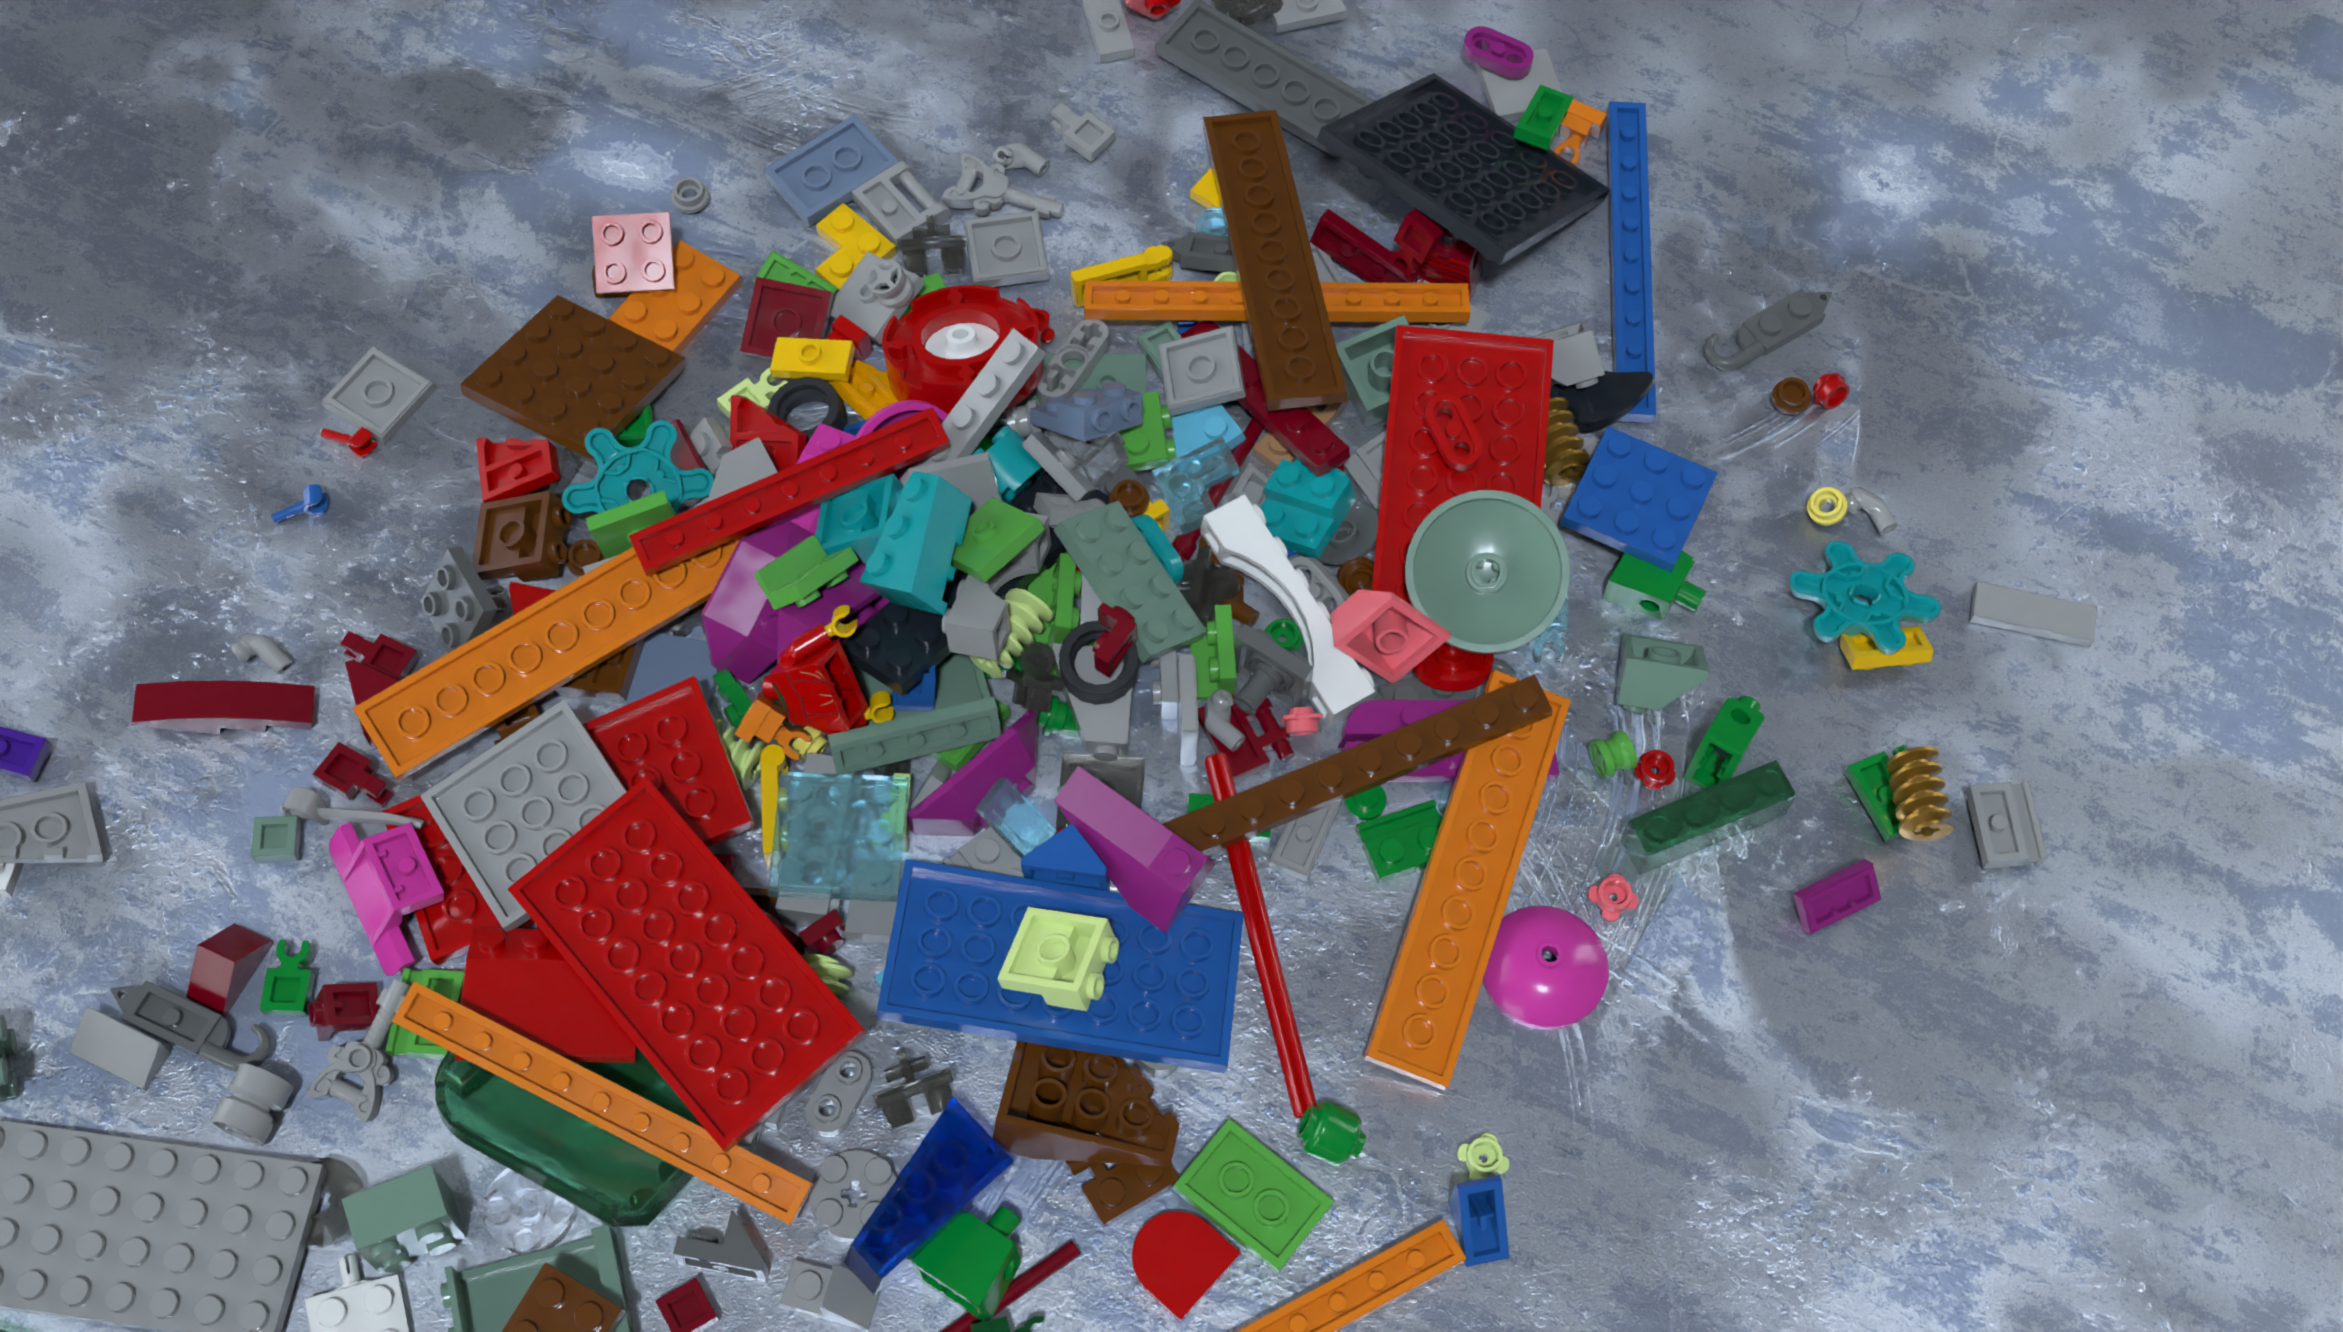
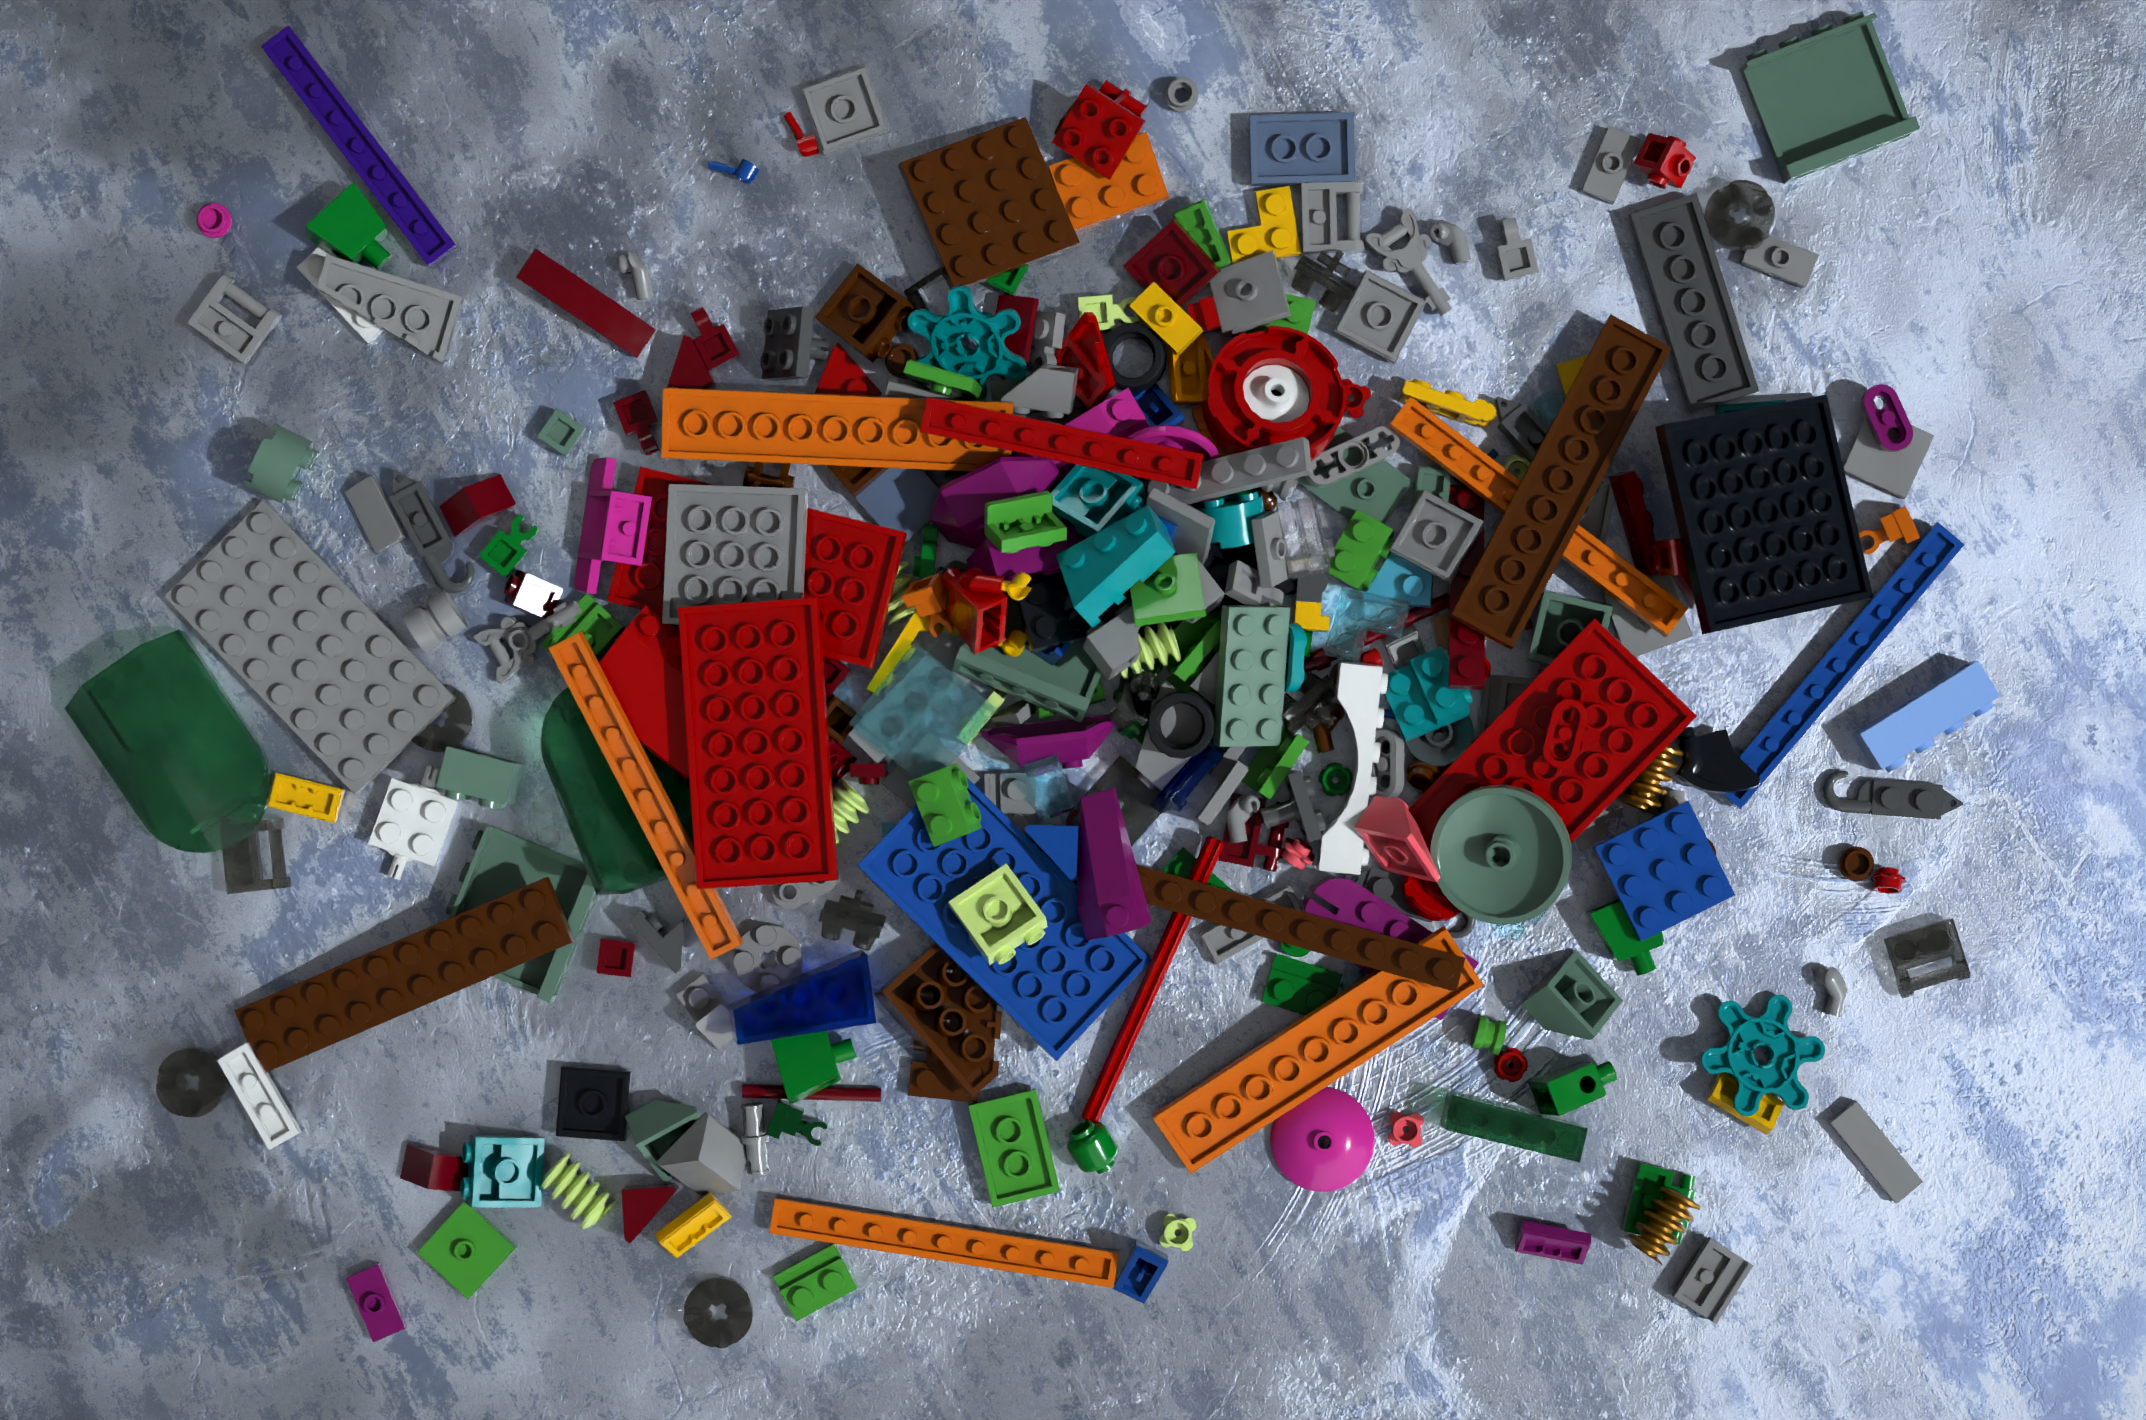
camera: 40 degrees right, 25 degrees up
light grey sword [280,787,424,829] -> none
red wing [476,438,560,503] -> none
light grey wheel [866,259,914,309] -> none
sand blue plate [1030,382,1142,442] -> none
dark red bracket [1092,602,1138,678] -> none
reddish brown plate [1109,479,1149,518] -> none
red tile [1132,1211,1241,1323] -> none
green plate [1513,85,1574,151] -> none
light grey slope [1531,319,1605,389] -> none
light yellow plate [1807,487,1848,526] -> none
none -> bright green bracket [908,763,982,847]
none -> clear blue plate [1150,746,1223,814]
none -> light blue brick [1853,661,2000,772]
none -> clear smoke plate [1884,918,1970,998]

